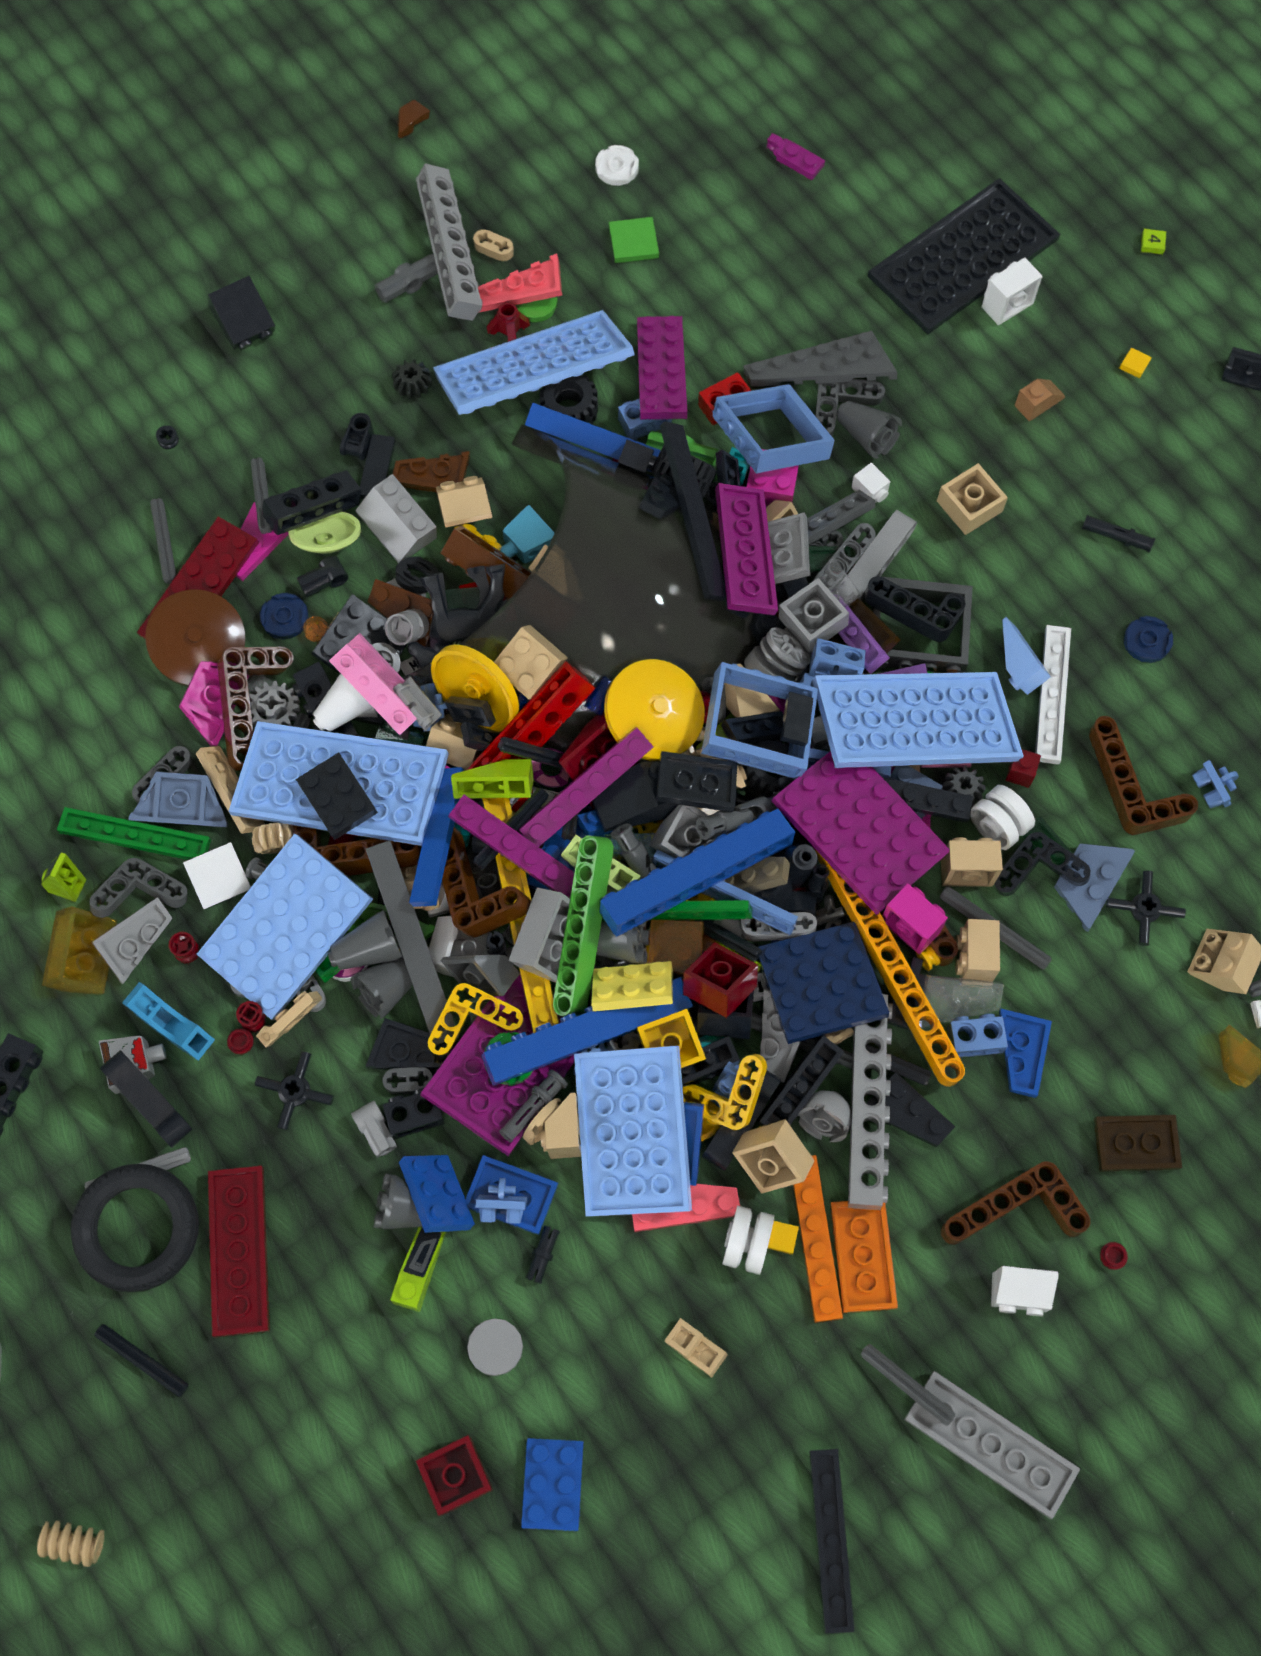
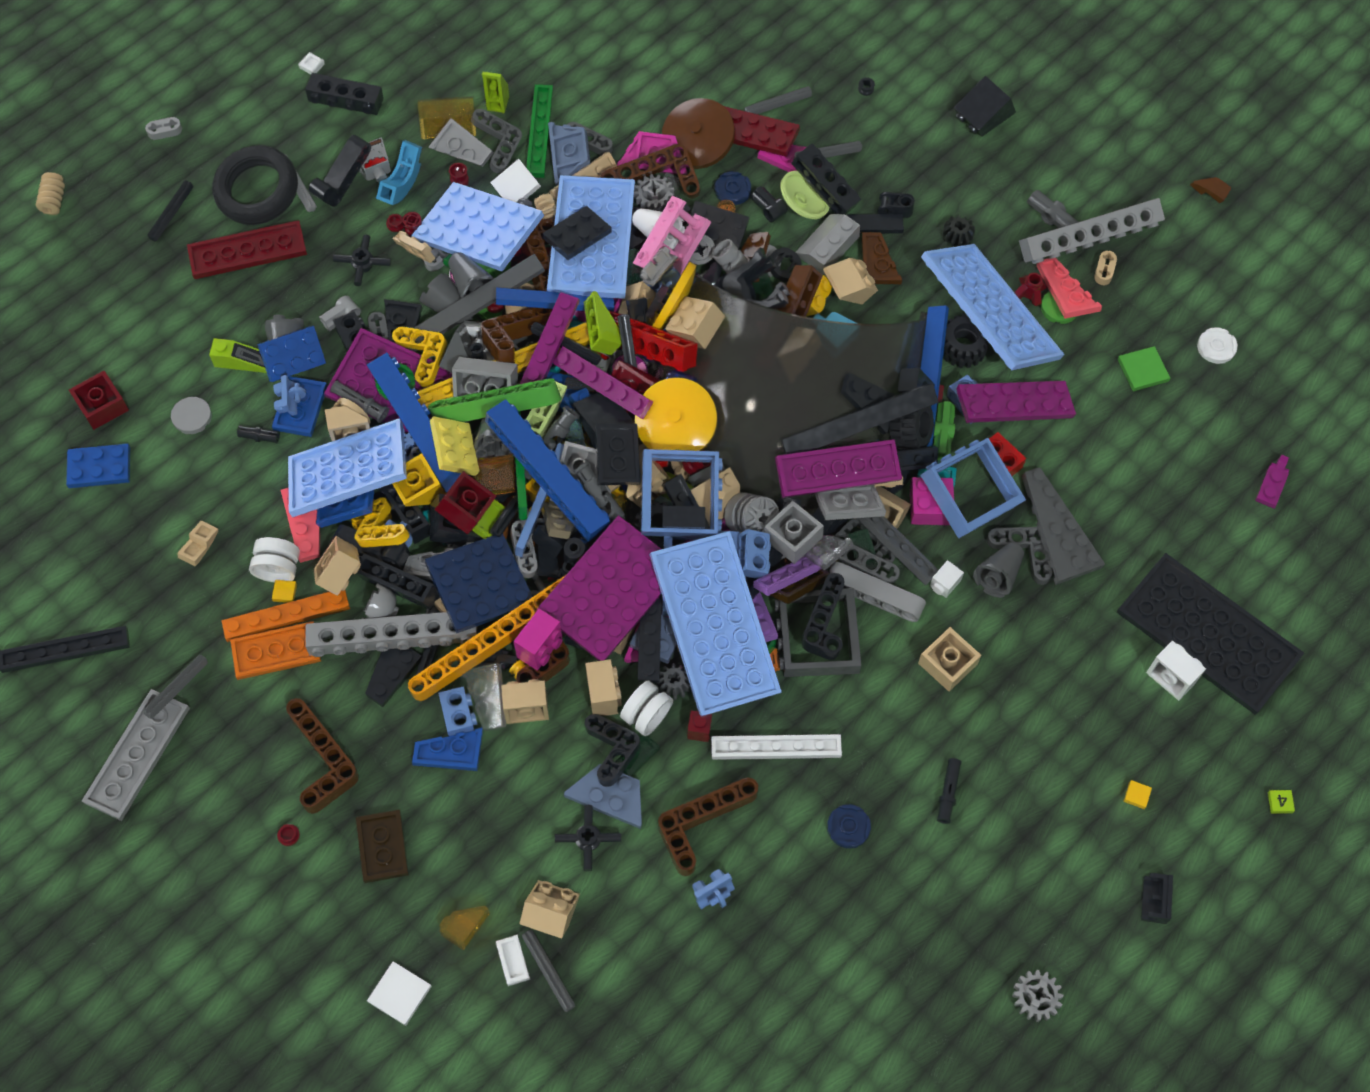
camera: 80 degrees right, 5 degrees down
dark grey axle [940,886,1052,970] -> none
white slope [991,1266,1058,1316] -> none
light blue slope [1002,617,1051,695] -> none
medium nougat slope [1015,379,1065,422] -> none

